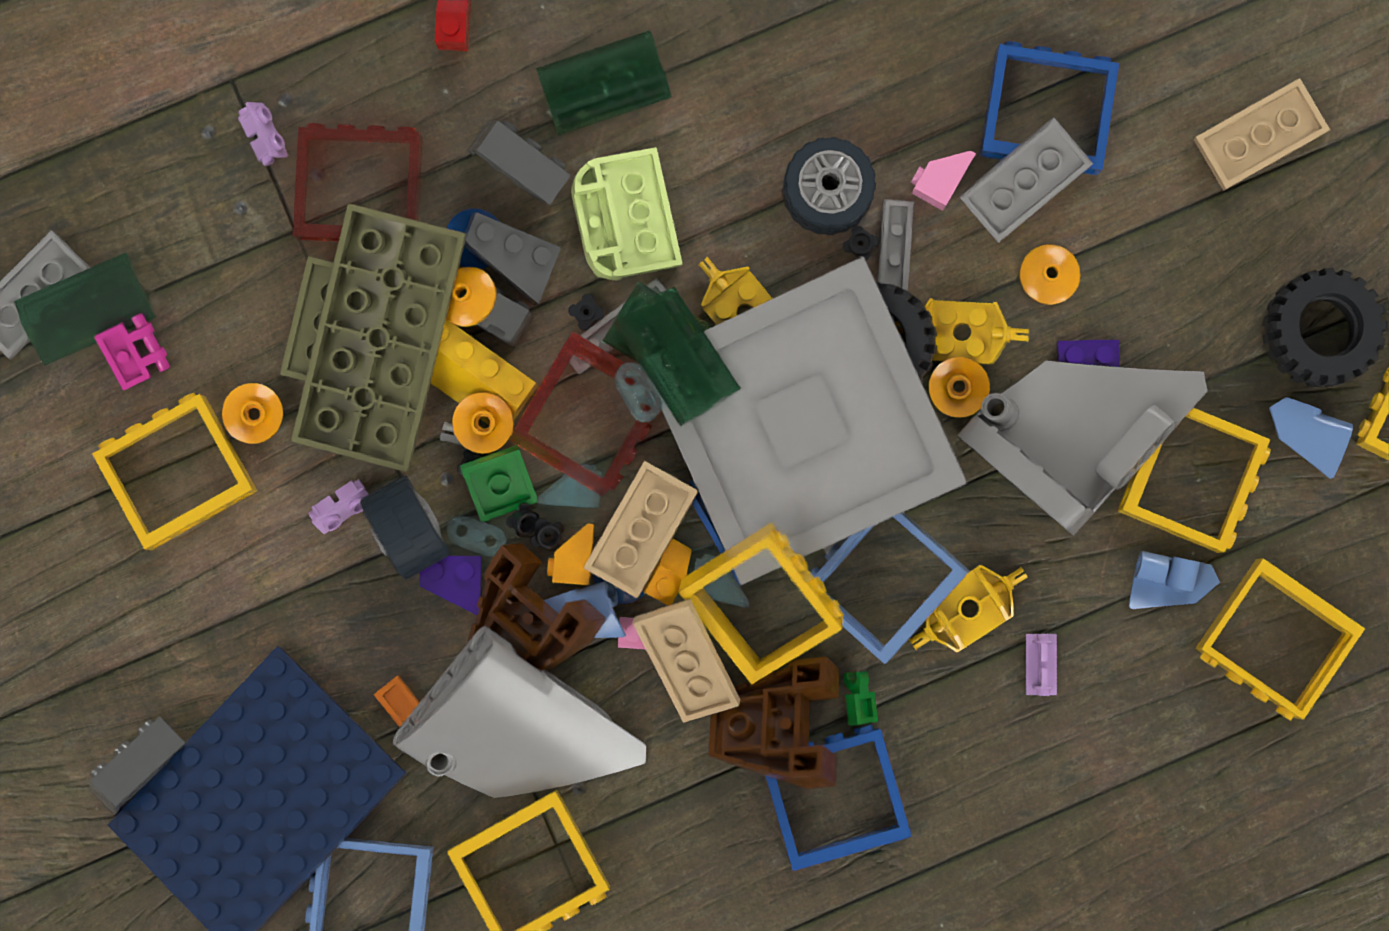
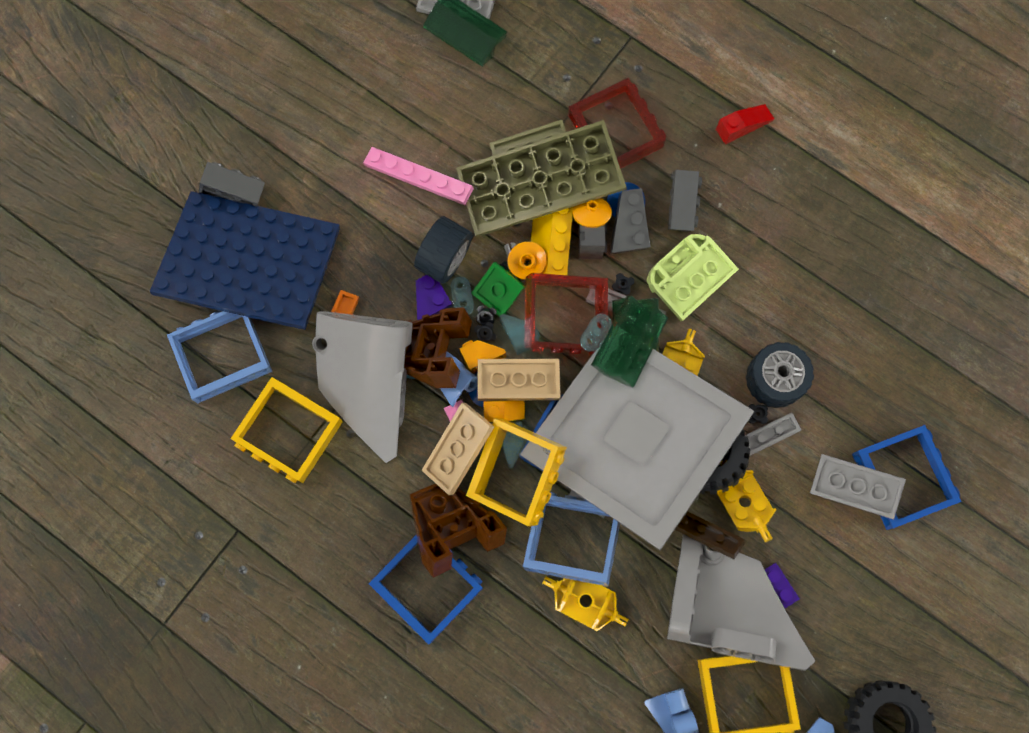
camera: 60 degrees right, 10 degrees down
yellow window [92,393,258,550] -> none
dark pink plate [94,313,171,391] -> none
light orange dish [222,383,283,444] -> none
lavender hinge [238,102,288,166] -> none
lavender hinge [308,479,369,534] -> none
clear green slope [536,30,672,136] -> none
green plate [843,671,878,725] -> none
bright pink slope [911,151,976,211] -> none
light orange dish [929,357,990,418] -> none
light orange dish [1020,245,1080,305] -> none
lavender hinge [1026,634,1057,696] -> none
tan plate [1193,78,1330,191] -> none
none -> bright pink plate [363,147,473,205]
none -> dark brown plate [674,511,745,560]

